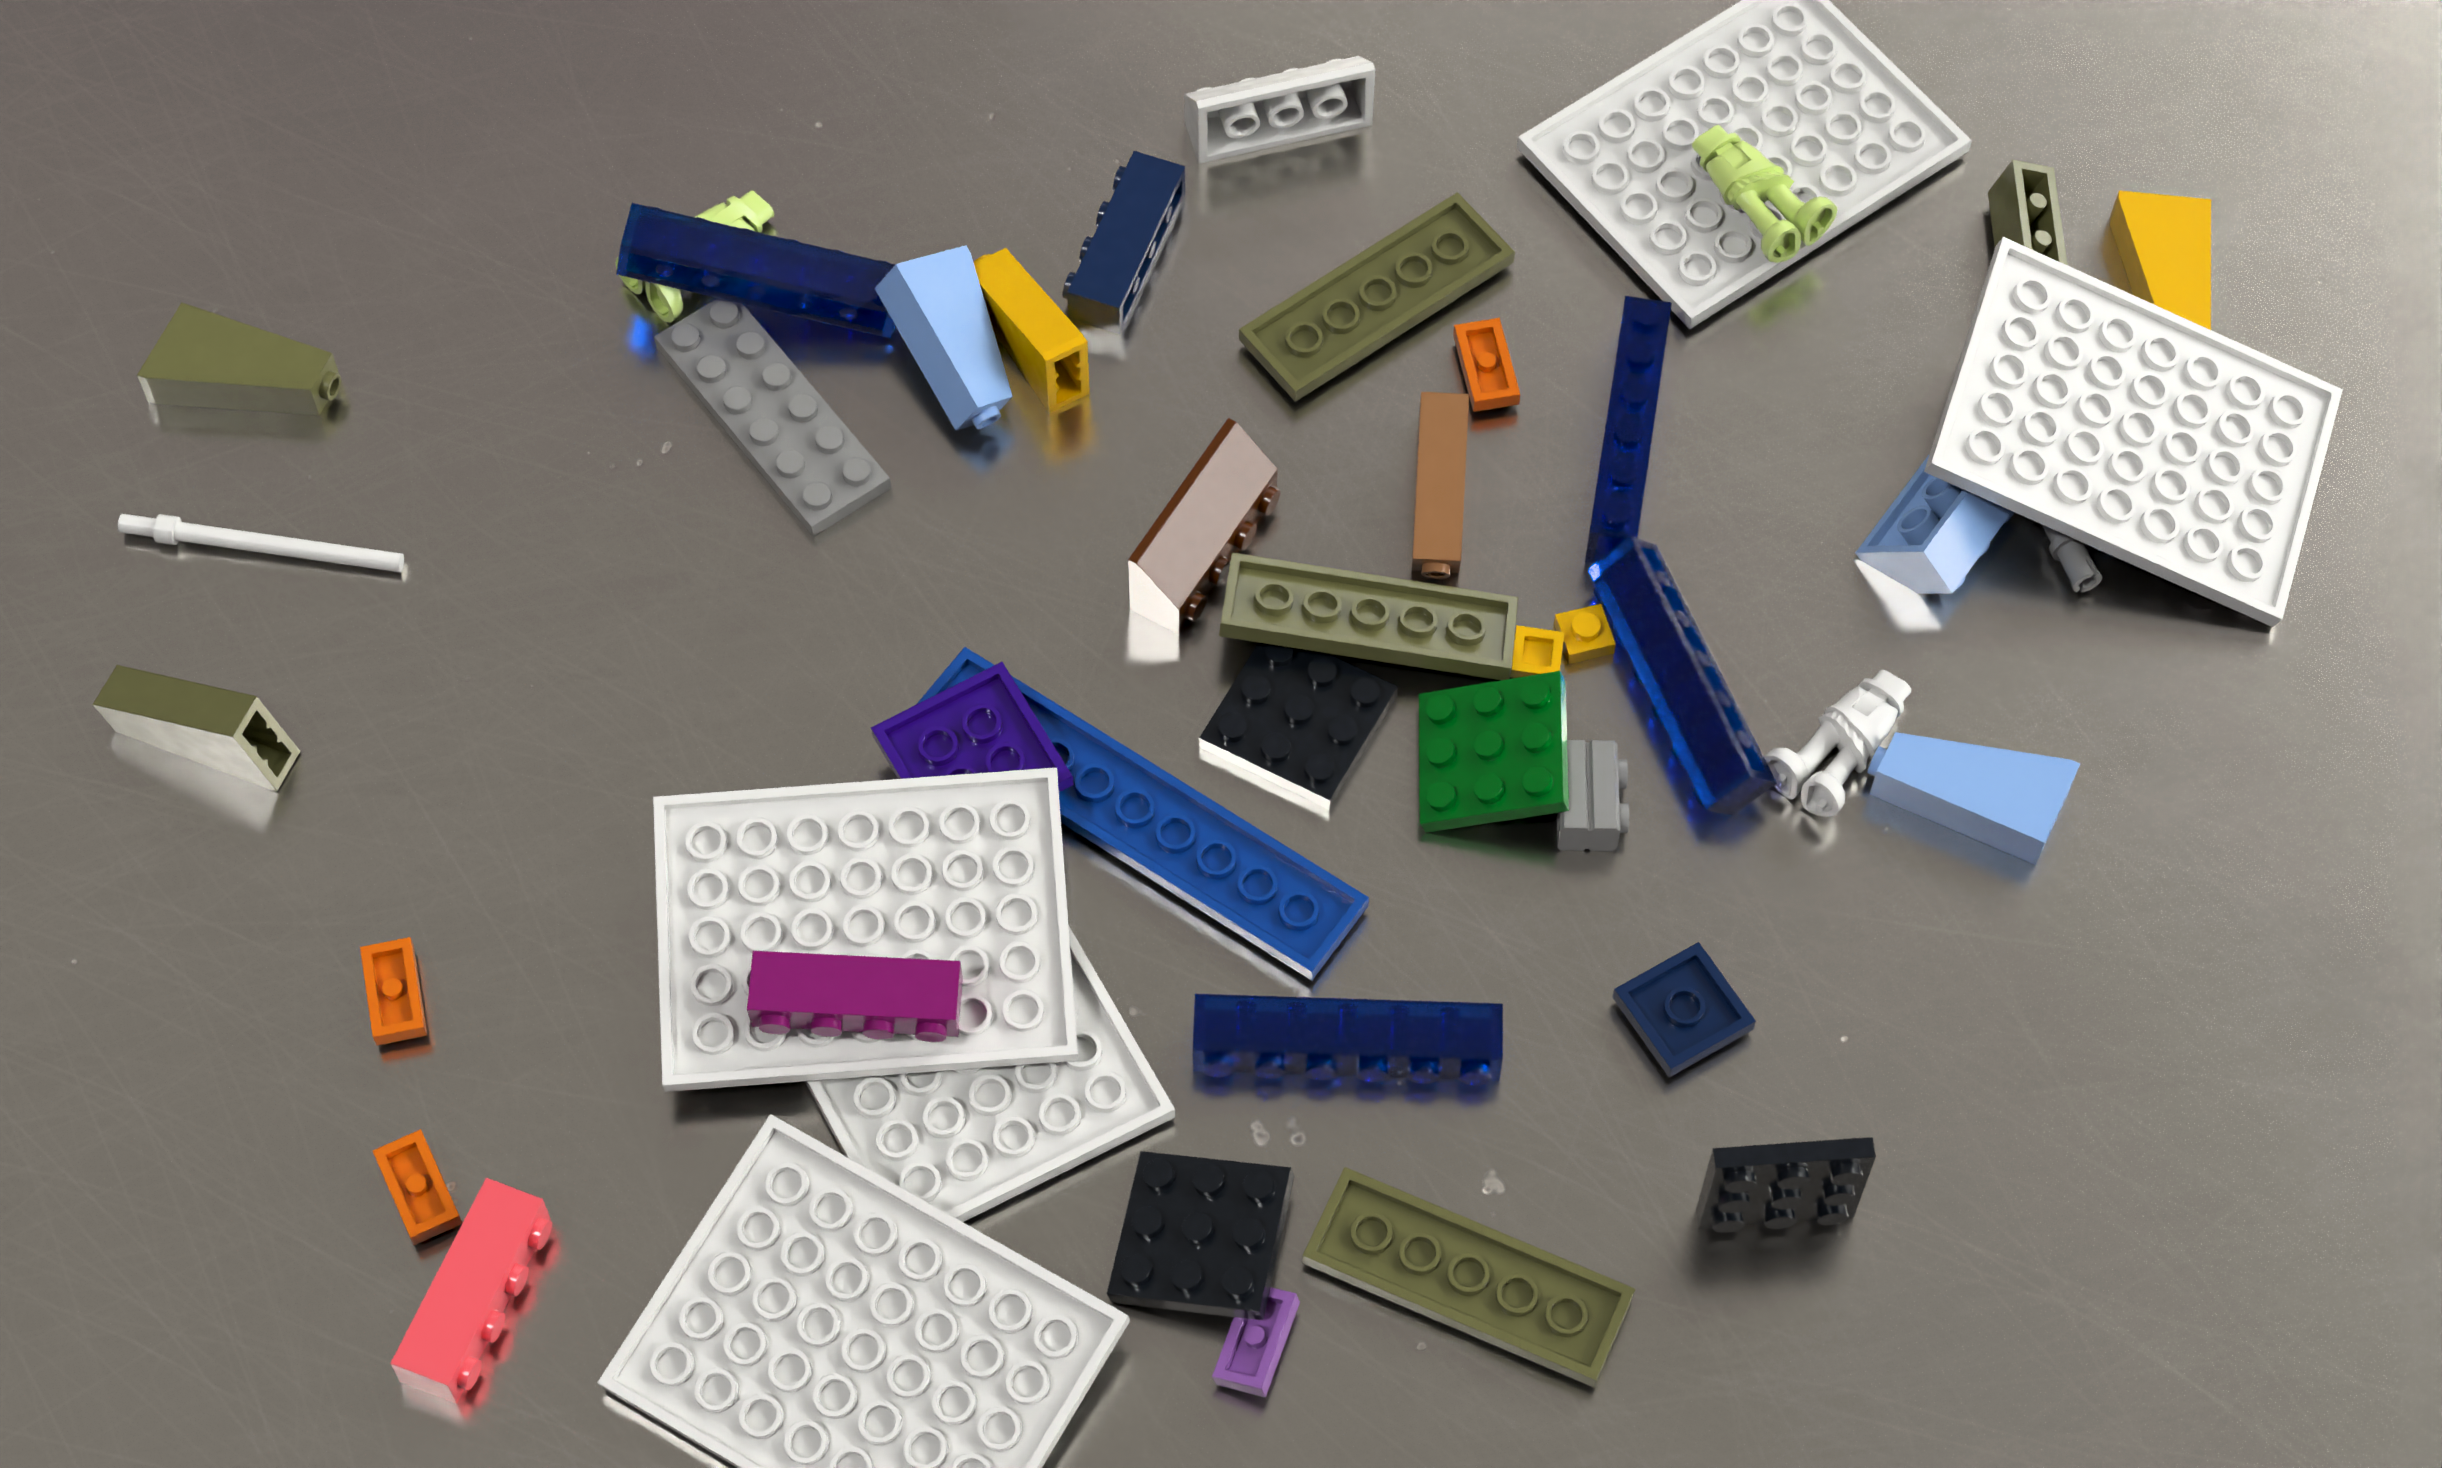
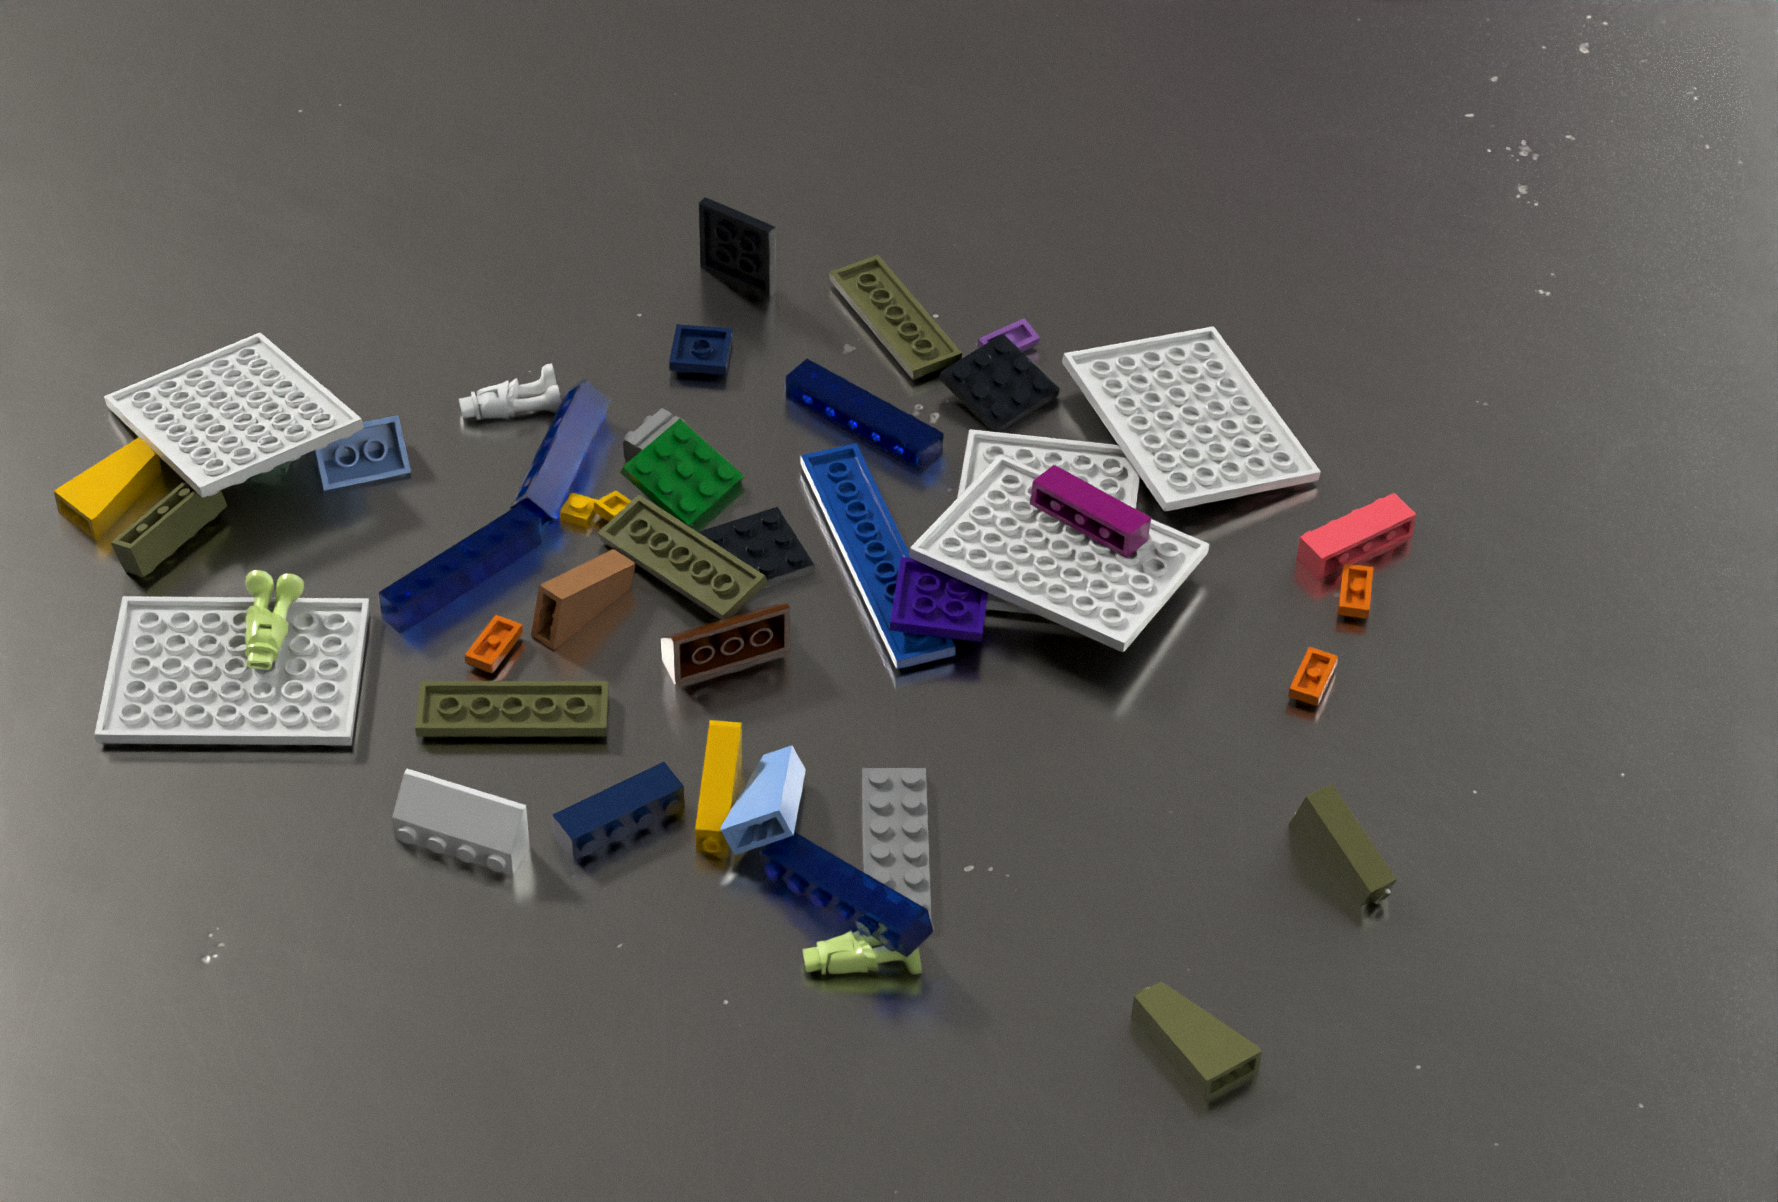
camera: 145 degrees left, 15 degrees down
white bar [118,514,404,572] -> none
light blue slope [1867,732,2080,865] -> none

